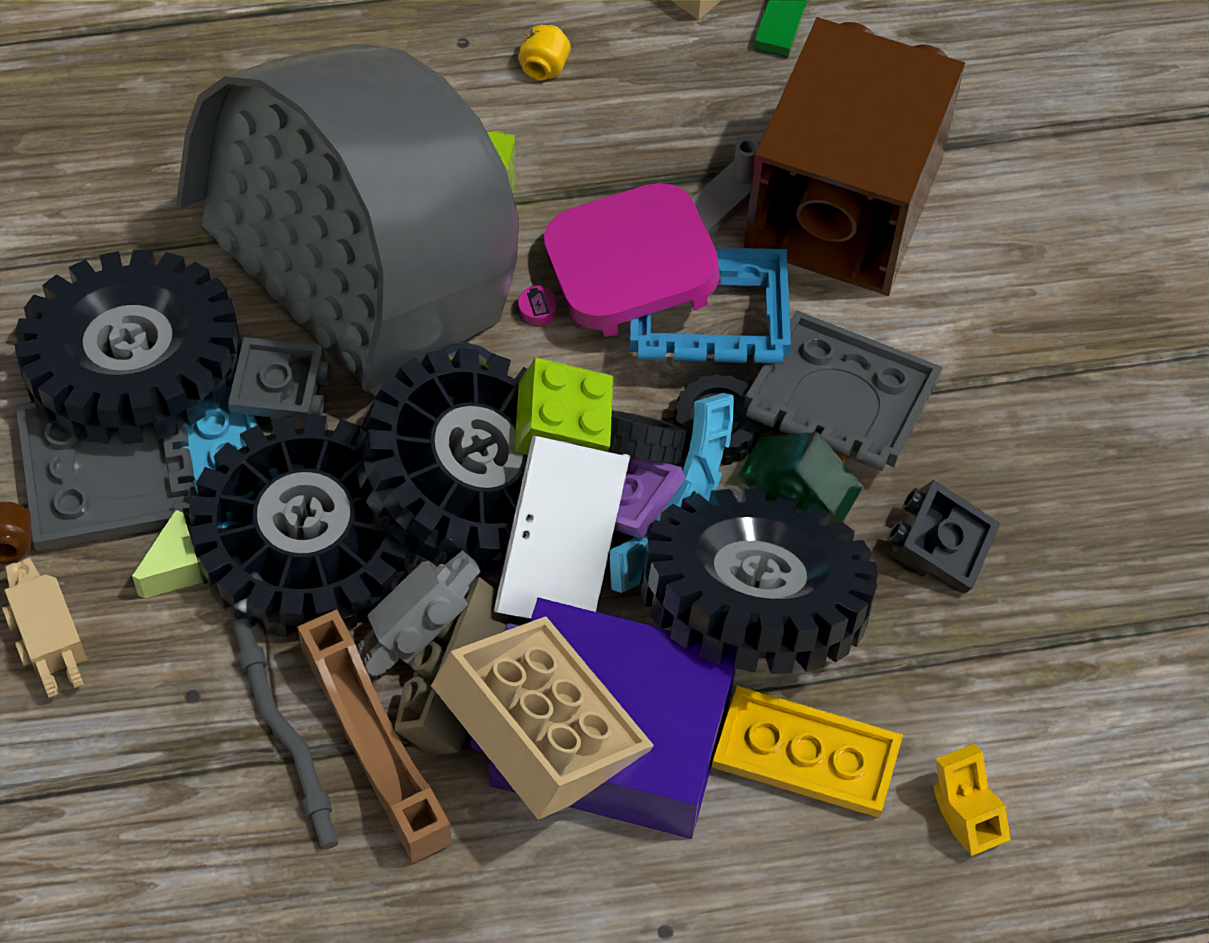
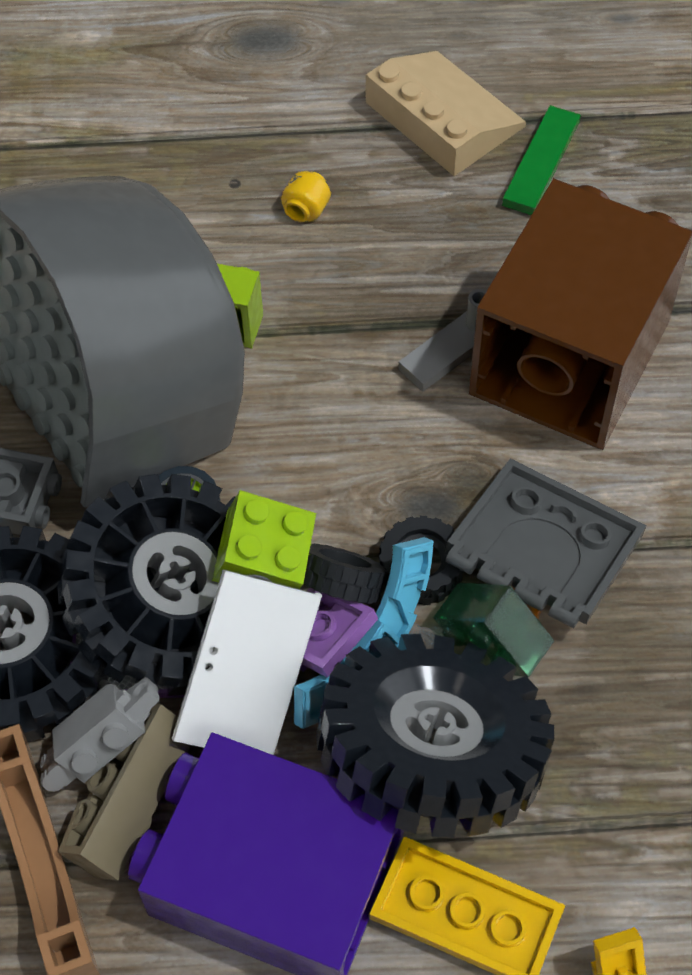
camera: 10 degrees right, 0 degrees up
tan slope [431,616,654,820] -> none
dark pink tile [518,286,557,326] -> none
dark pink tile [544,183,721,337] -> none
dark azure hinge [630,247,791,364] -> none
black plate [888,480,1000,594] -> none

